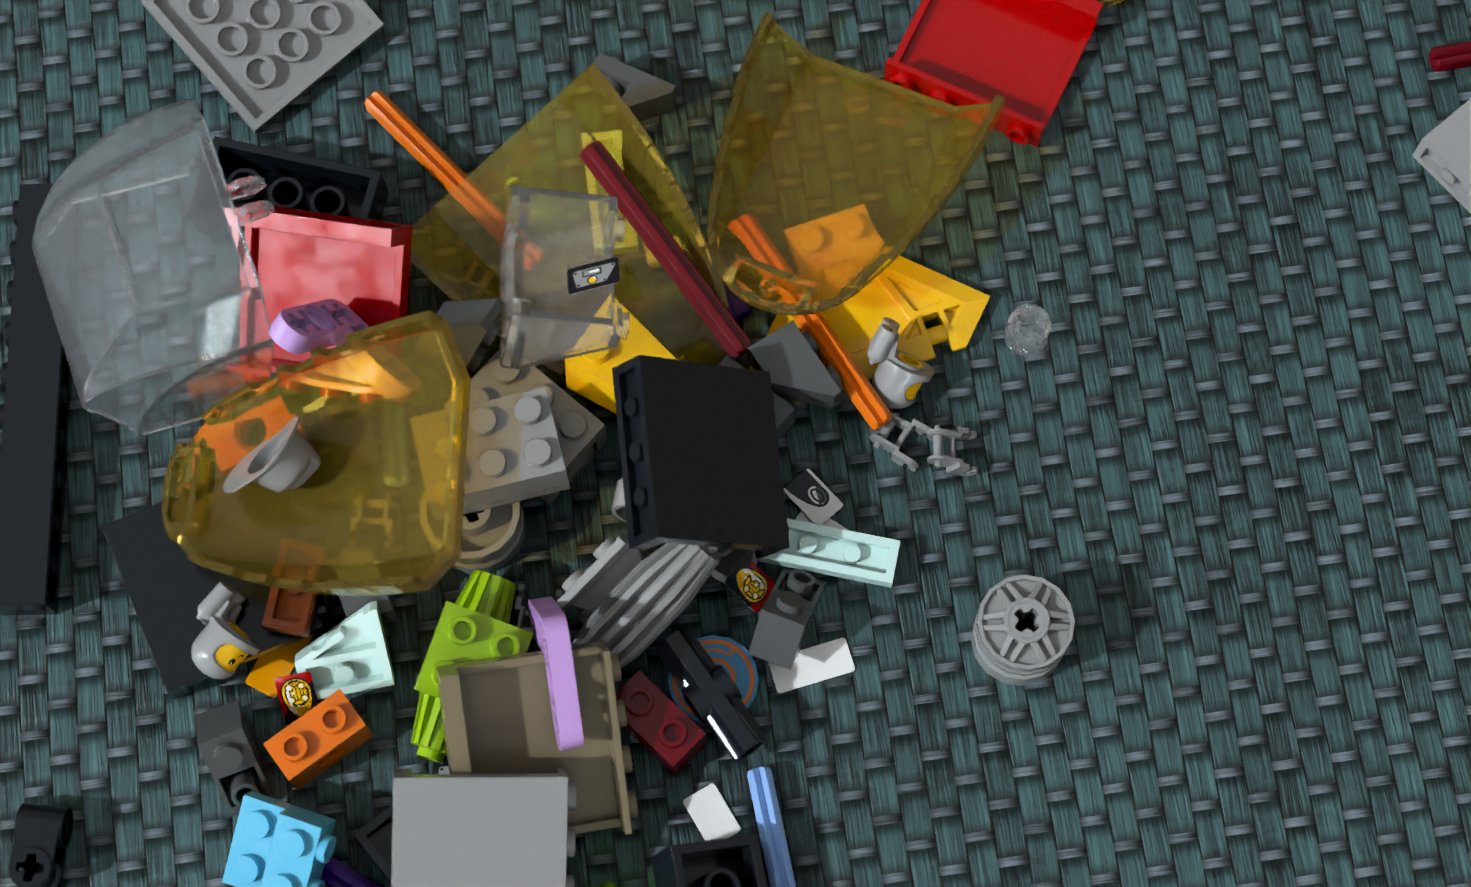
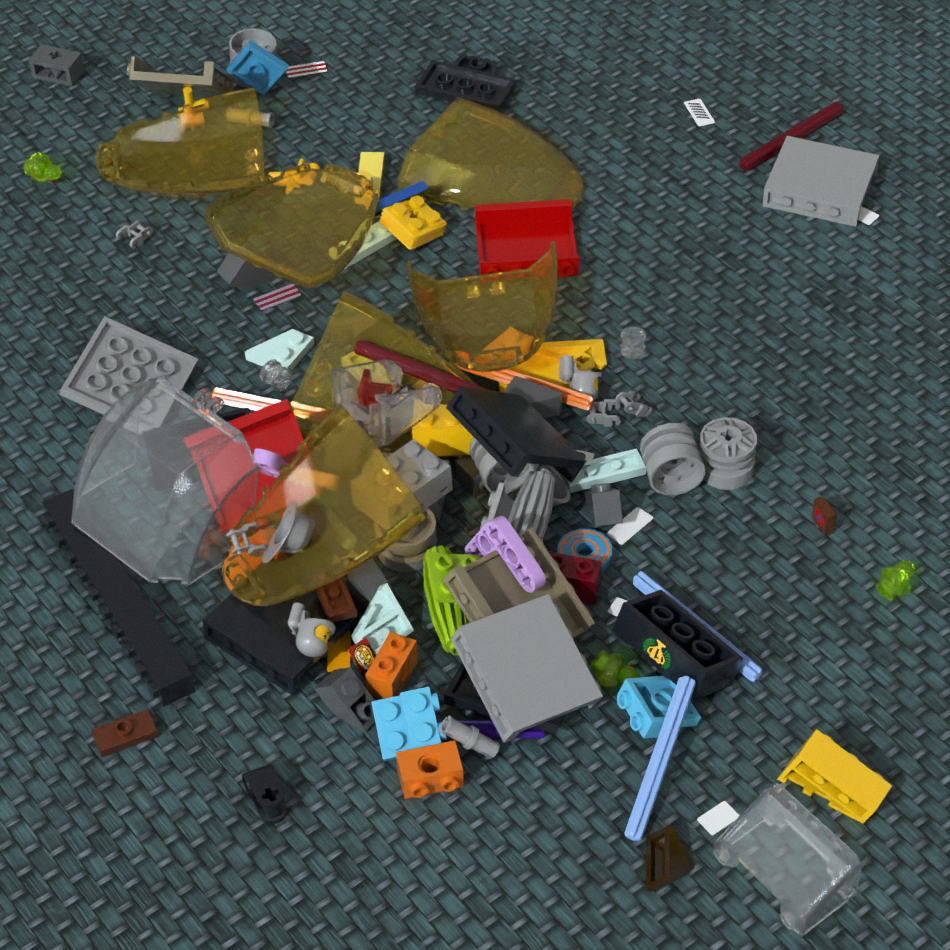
camera: 30 degrees left, 25 degrees down
black piece [656,627,768,763] -> none
sticker [725,555,775,612] -> none
none -> light grey piece [226,522,267,555]
none -> light aqua wing [245,329,314,376]
none -> clear wheel [260,359,293,392]
none -> clear red panel [357,369,393,412]
none -> light grey wheel [640,423,706,495]
none -> reddish brown tile [812,496,837,536]

